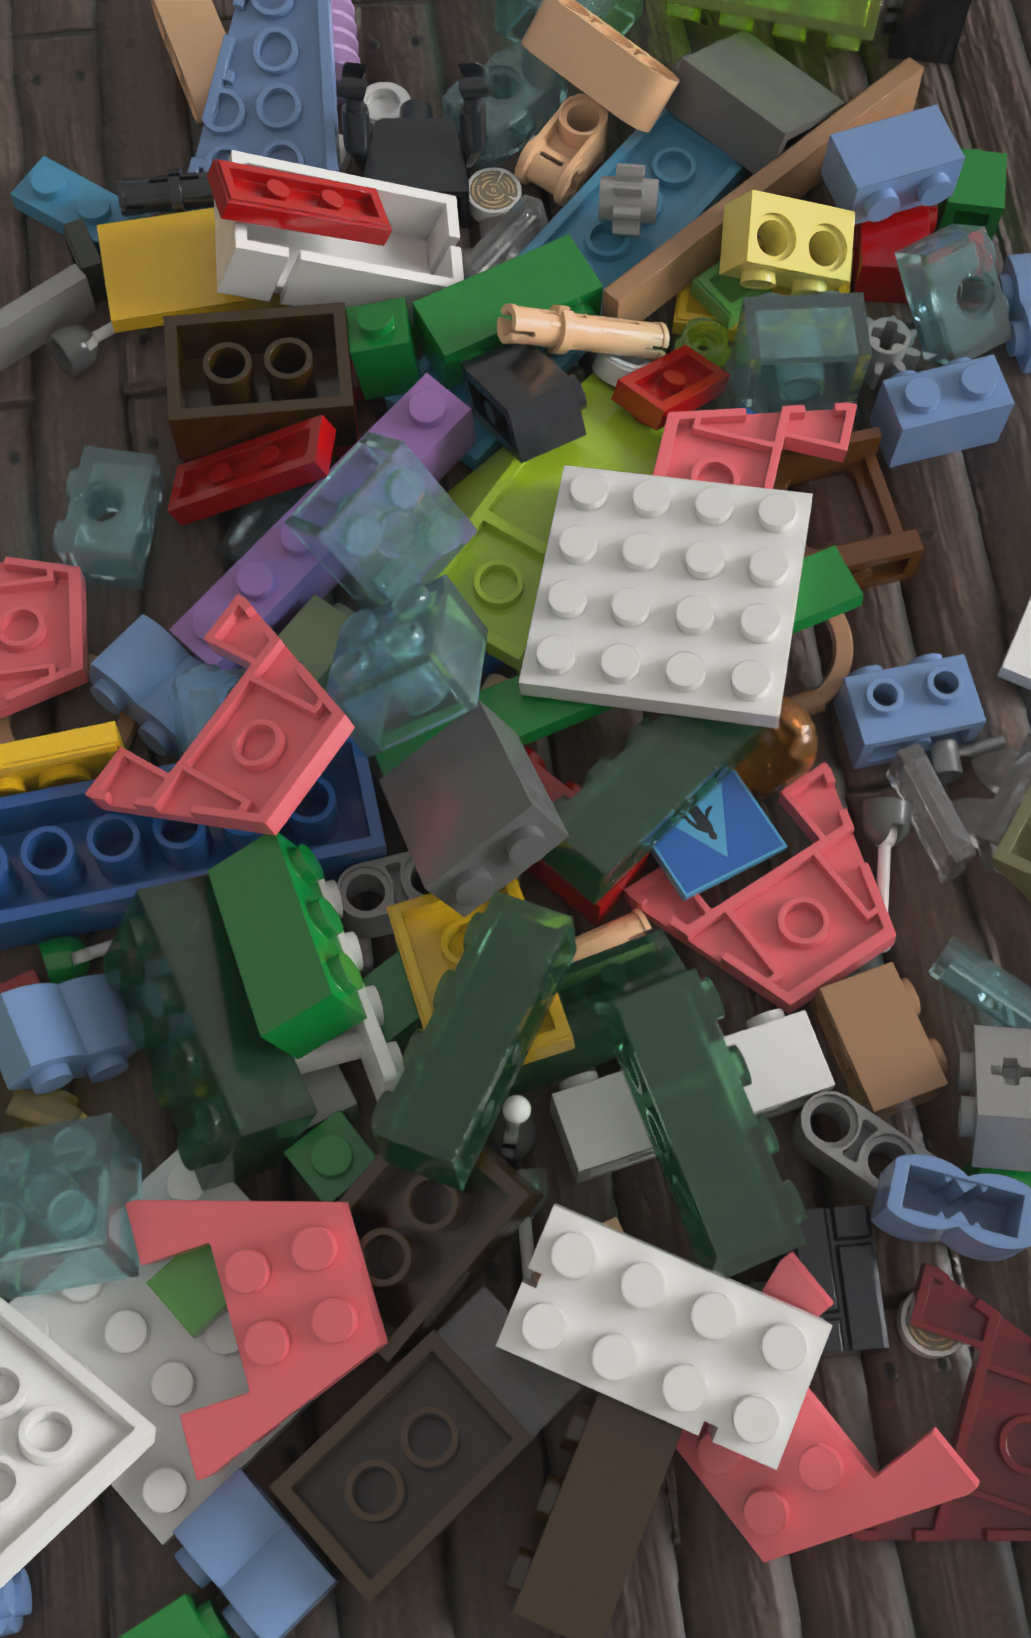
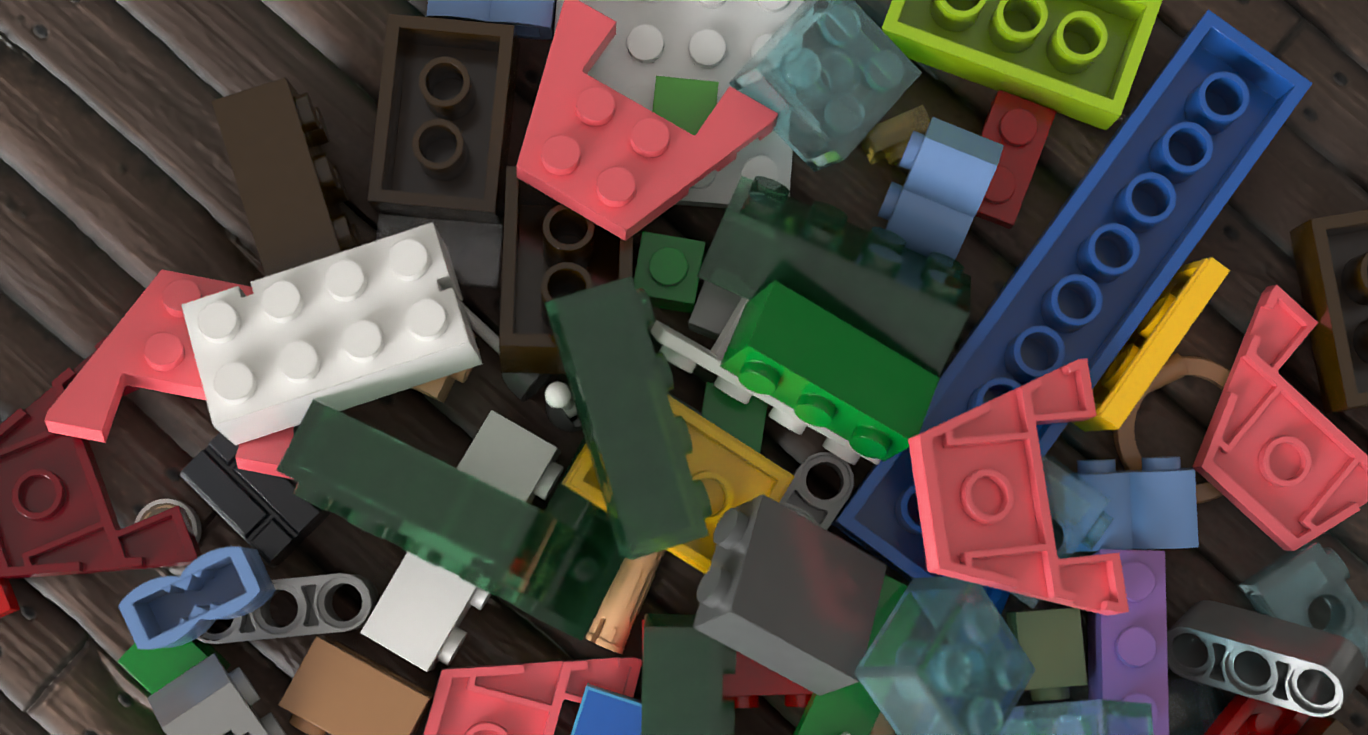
camera: 140 degrees right, 15 degrees up
green hinge [38,911,198,984] -> none
none -> dark grey beam [1167,600,1366,717]

